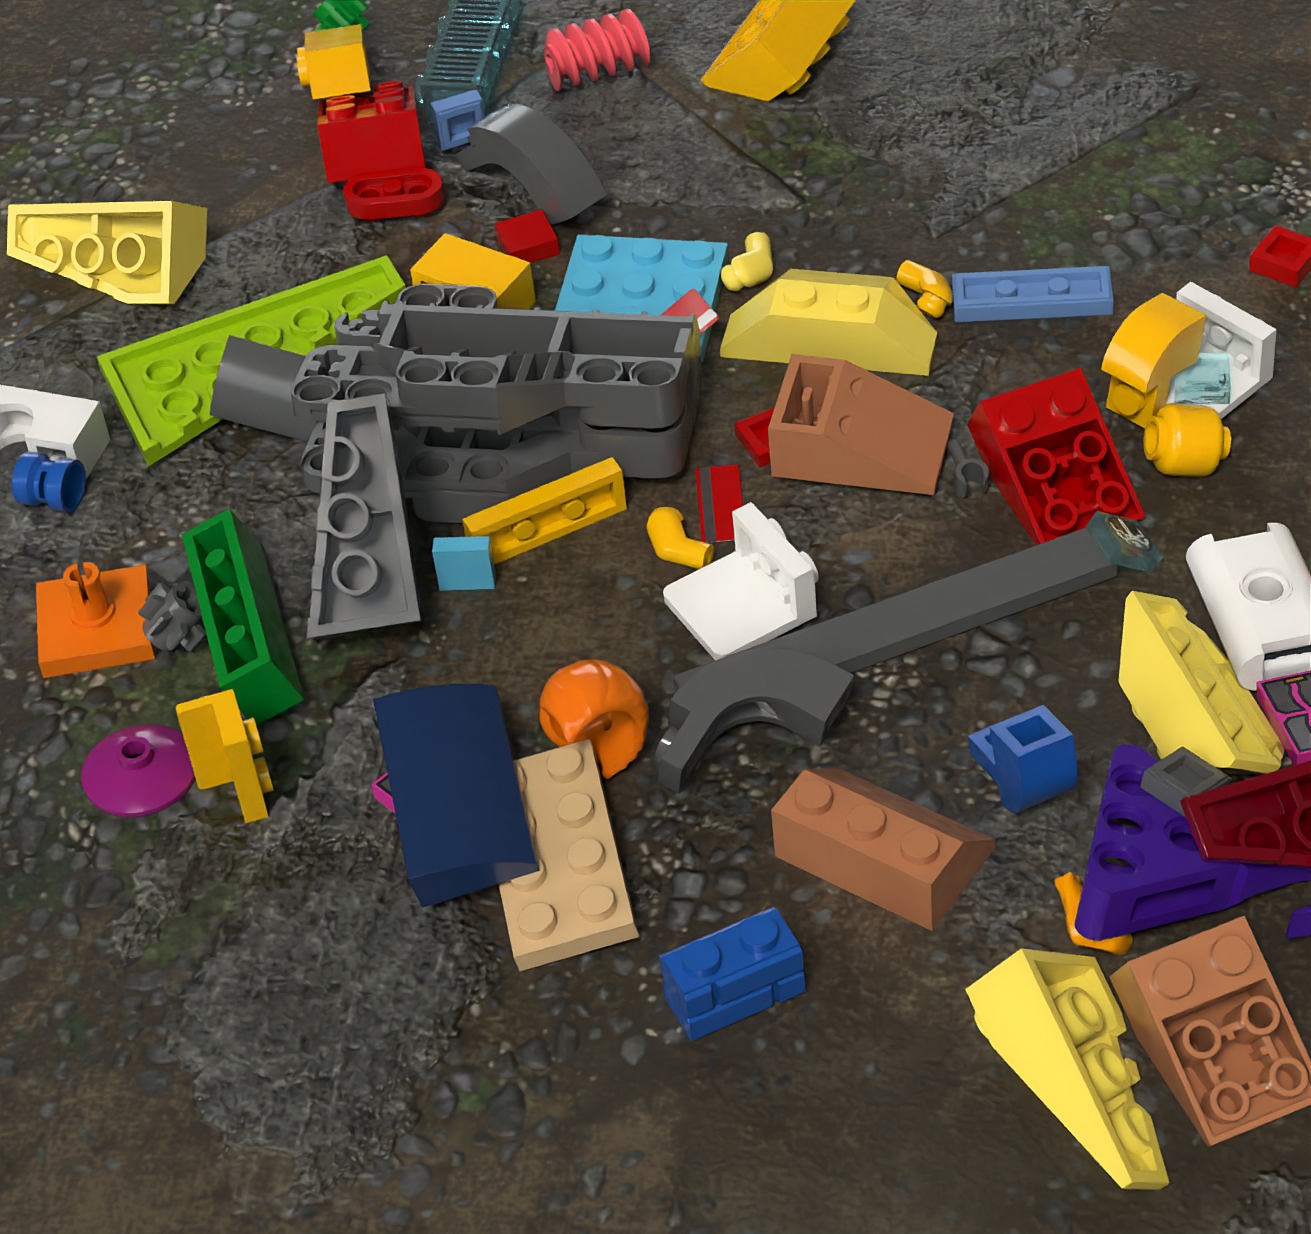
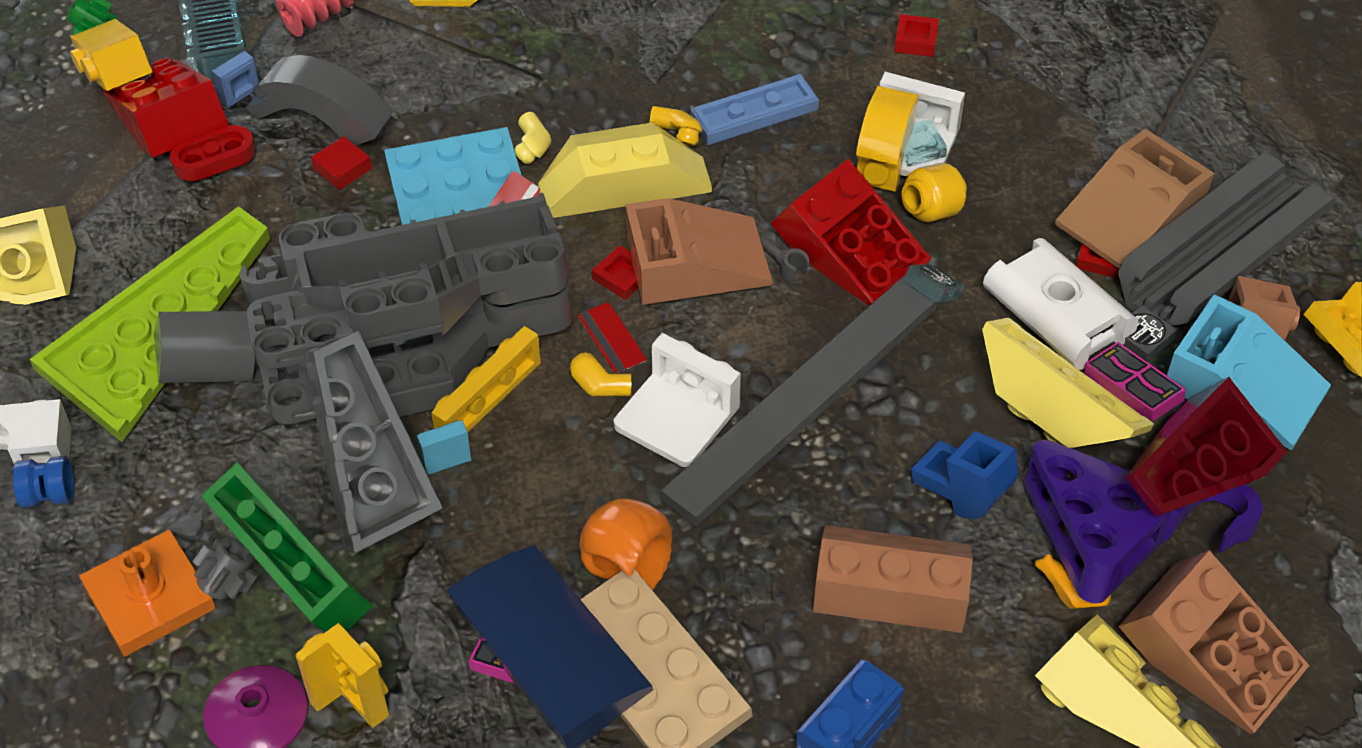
camera: 30 degrees left, 5 degrees up
yellow brick [410,233,536,310] -> none
dark grey arch [655,648,854,794] -> none
dark grey tile [1140,746,1231,817] -> none

